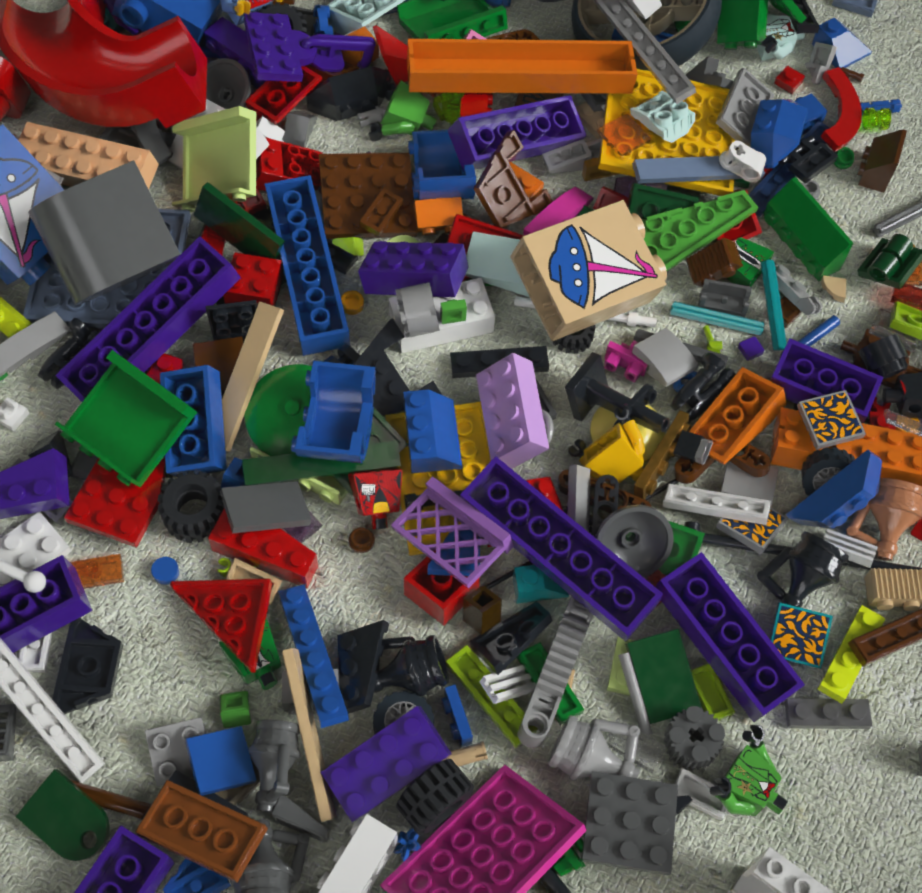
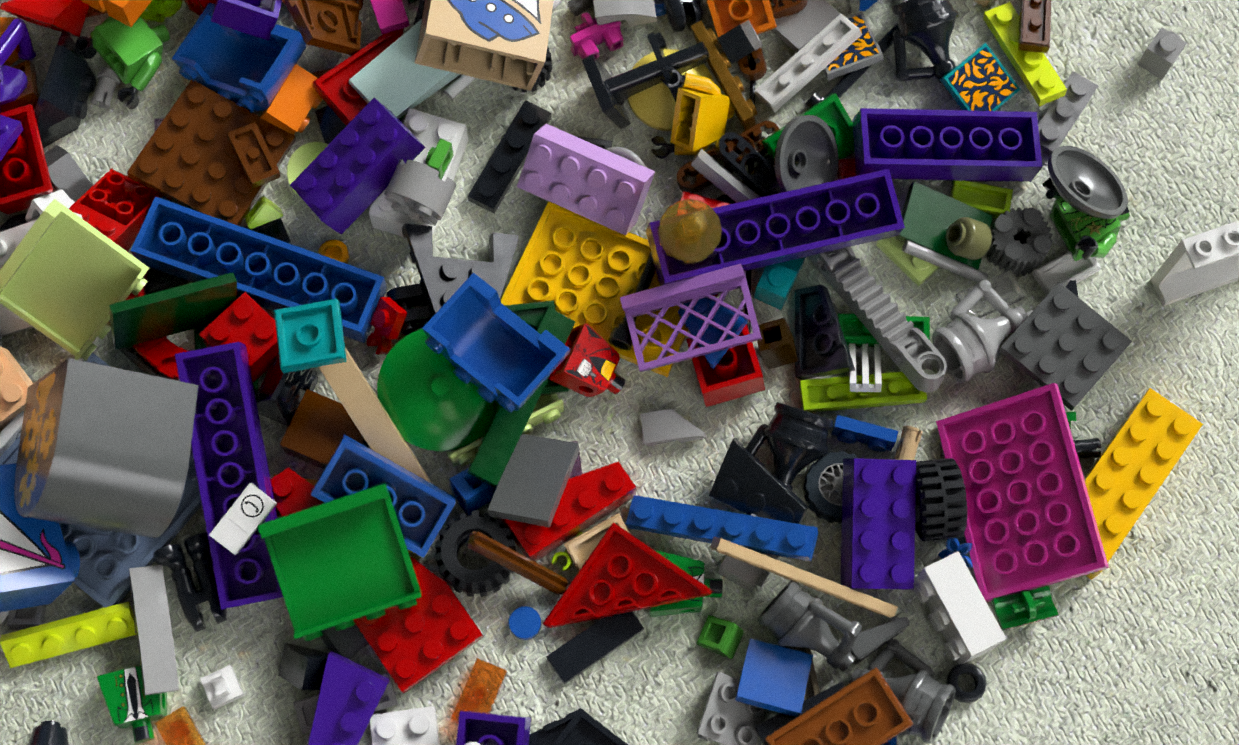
camera: 55 degrees left, 10 degrees up
reddish brown plate [349,527,375,553] -> none
blue slope [403,390,462,473] -> none
none -> white tile [209,483,277,555]
none -> teal tile [274,299,347,373]
none -> red plate [367,297,407,355]
none -> reddish brown axle [466,531,568,594]
none -> black tile [546,611,644,685]
none -> light grey slope [640,409,706,446]
none -> clear yellow tile [658,199,722,263]
none -> olive head [946,217,992,260]
none -> dark grey dish [1048,146,1128,219]

